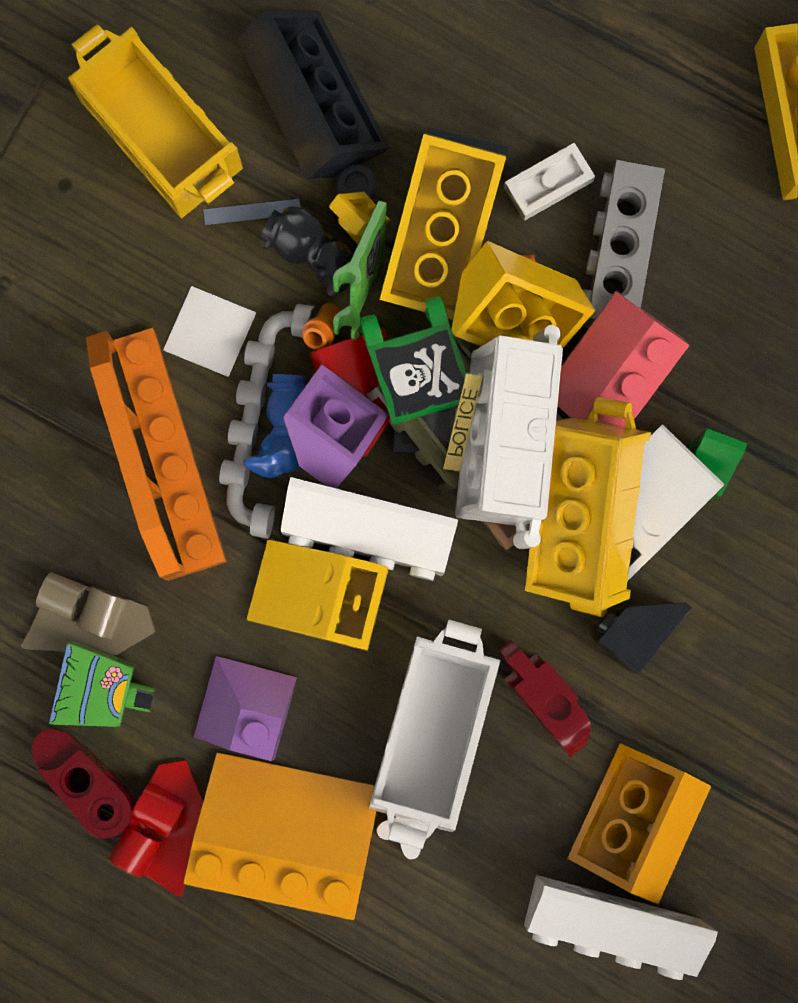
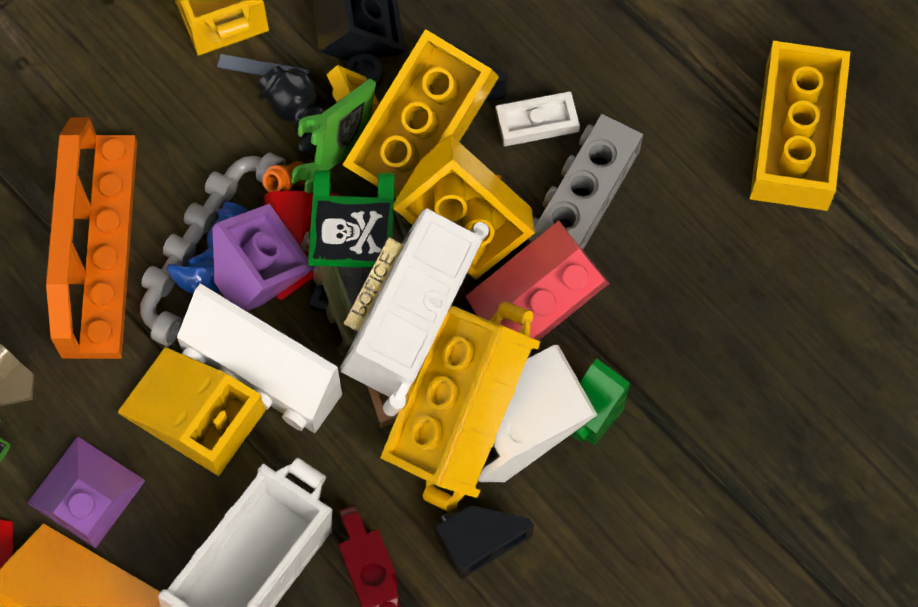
camera: 20 degrees right, 15 degrees down
white sticker [163,286,256,377] -> none

